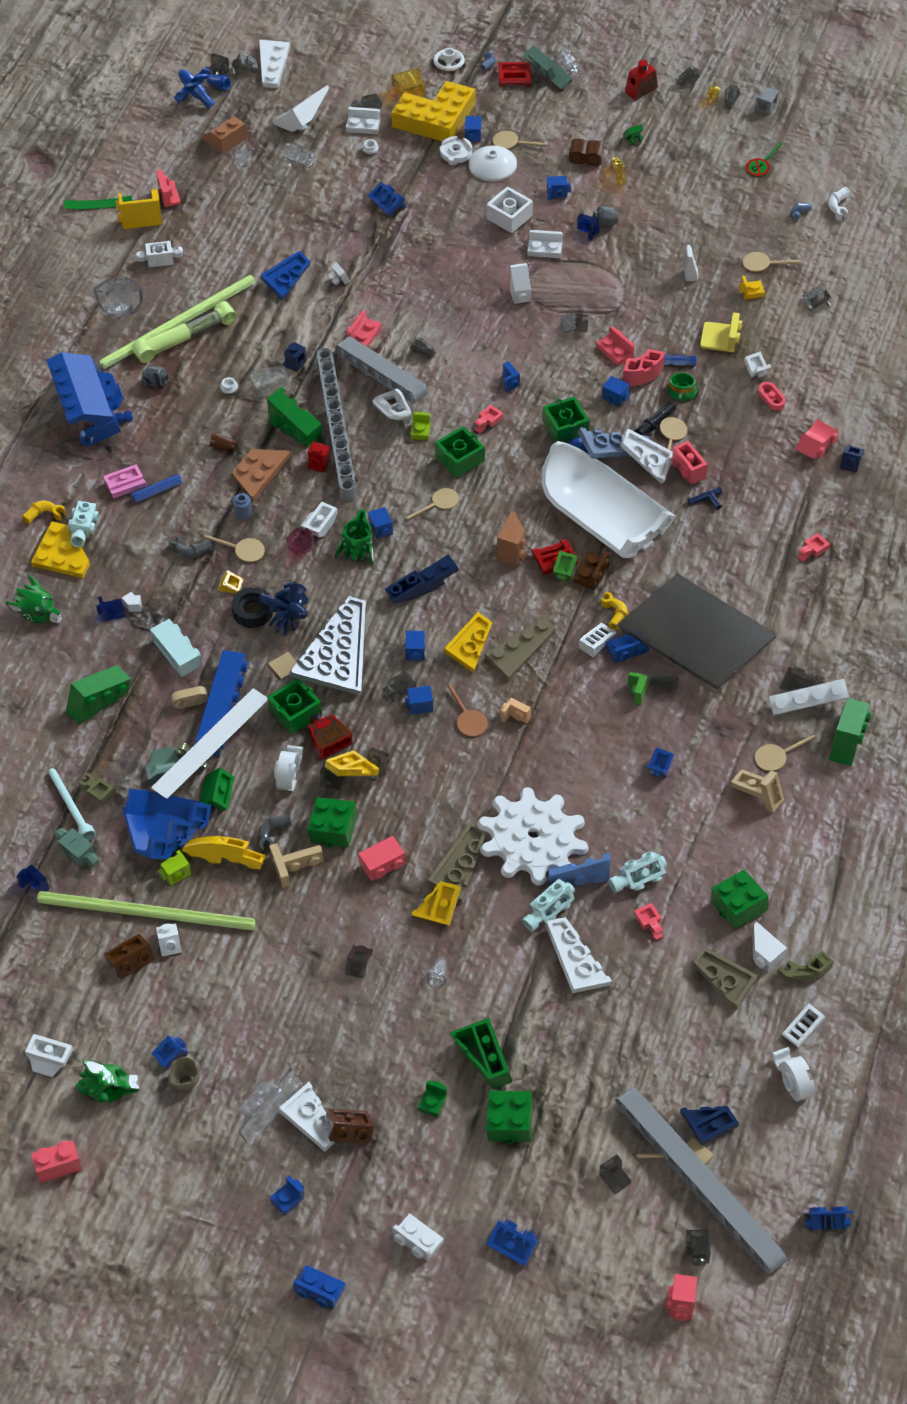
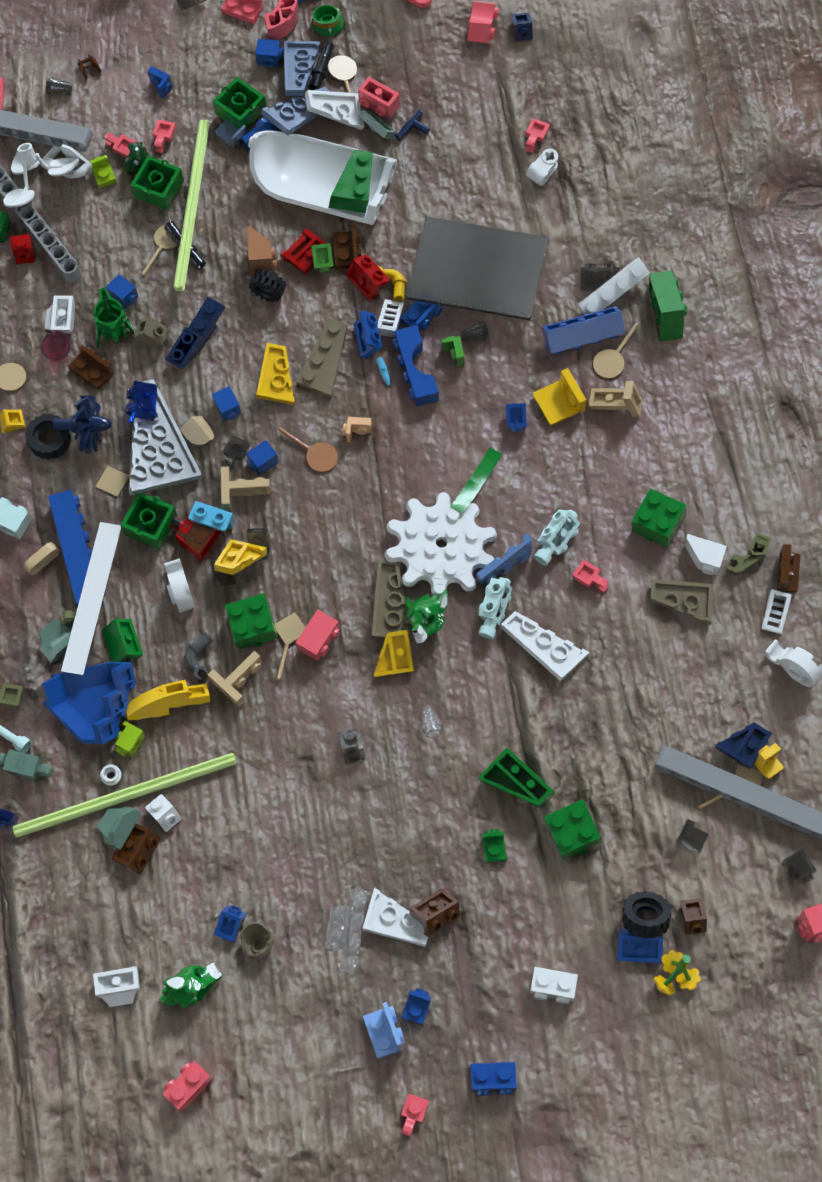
camera: 25 degrees left, 15 degrees up
none -> white plant [3,143,80,207]
none -> reddish brown bracket [68,345,114,391]
none -> reddish brown piece [77,54,102,79]
none -> sand green slope [97,806,142,850]
none -> white plate [100,765,122,786]
none -> coral plate [104,132,138,158]
none -> dark green hat [122,142,150,175]
none -> clear blue bracket [125,380,157,423]
none -> dark tan brick [133,317,168,348]
none -> black pin [164,221,206,270]
none -> yellowish green axle [173,120,209,292]
none -> tan brick [179,416,214,445]
none -> medium azure bracket [188,501,235,532]
none -> sand blue bracket [215,120,246,148]
none -> tan bracket [221,467,271,511]
none -> black tyre [249,269,287,302]
none -> tan piece [275,612,305,680]
none -> sand blue wing [284,41,320,96]
none -> green wedge [328,150,373,213]
none -> red bracket [346,255,390,301]
none -> blue bracket [354,310,382,359]
none -> sand green plate [359,110,397,139]
none -> light blue bracket [363,1002,405,1059]
none -> medium azure helmet [376,357,390,386]
none -> blue arch [392,325,439,407]
none -> coral plate [401,1093,429,1137]
none -> green piece [406,590,448,643]
none -> green sticker [450,448,502,513]
none -> white piece [526,149,558,186]
none -> yellow bracket [533,368,586,426]
none -> blue brick [542,306,625,354]
none -> black tyre [622,891,672,939]
none -> yellow plant [653,950,701,996]
none -> reddish brown bracket [680,898,707,935]
none -> yellow bracket [754,743,784,779]
none -> reddish brown bracket [777,544,800,593]

